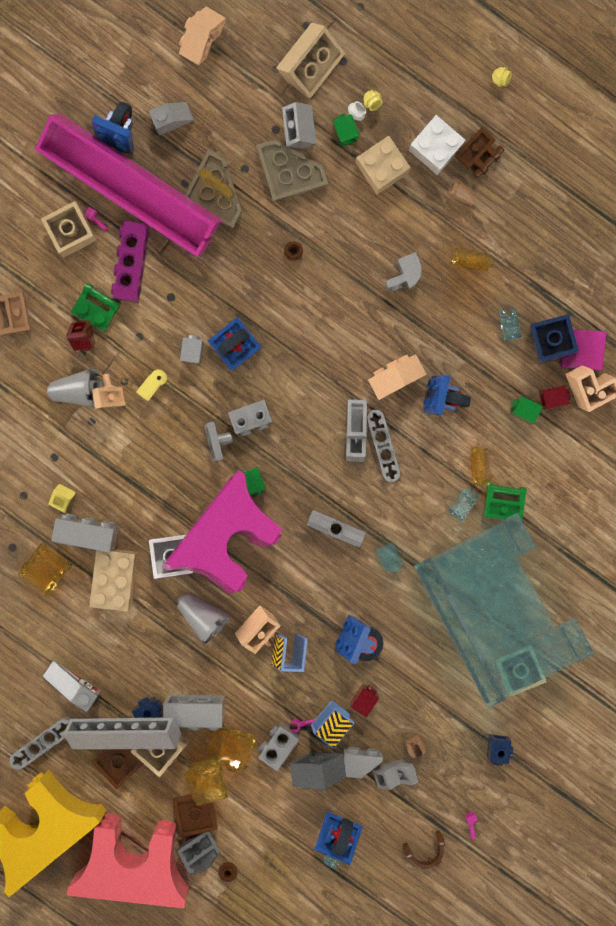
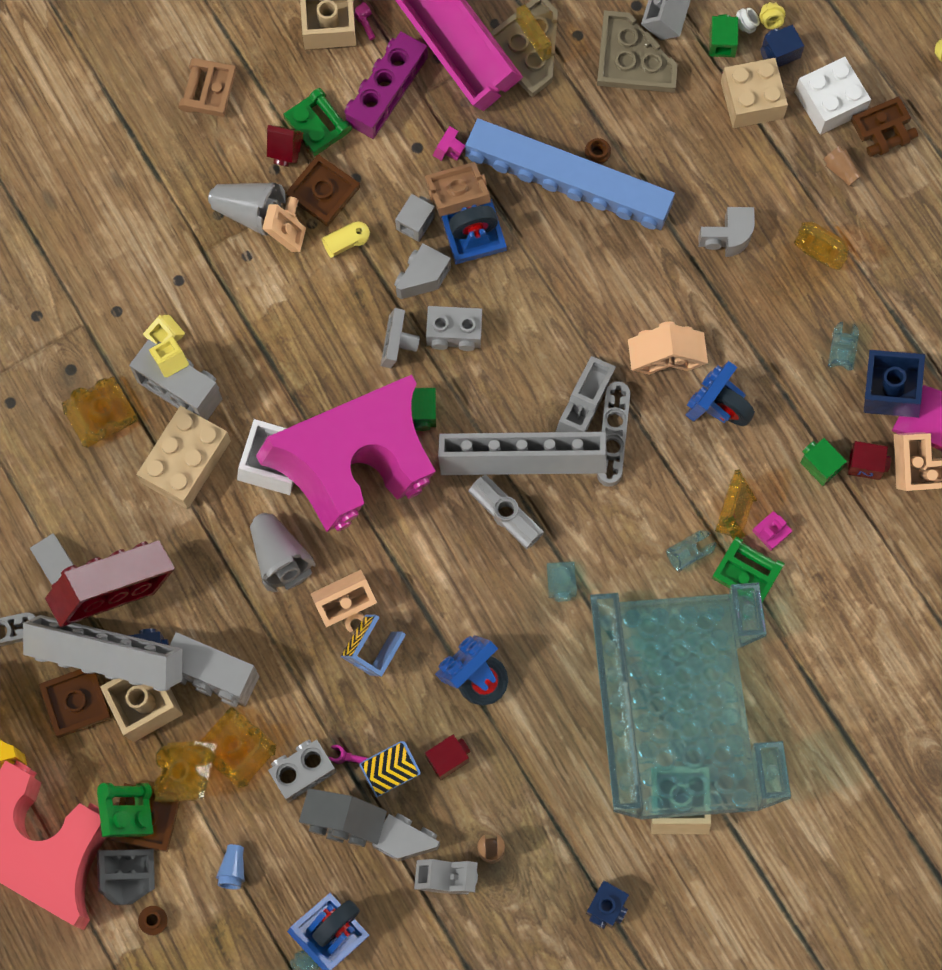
camera: 25 degrees right, 15 degrees down
none -> brick [45,540,175,627]
none -> green plate [97,783,154,837]
none -> light yellow slope [149,337,189,377]
none -> medium blue cone [216,844,245,890]
none -> reddish brown plate [285,154,360,227]
none -> light grey slope [394,243,451,299]
none -> medium nougat plate [425,162,491,217]
none -> dark pink tile [433,126,465,161]
none -> light grey brick [438,432,607,475]
none -> medium blue brick [465,118,675,230]
none -> dark pink tile [752,511,792,551]
none -> dark blue brick [760,24,804,67]

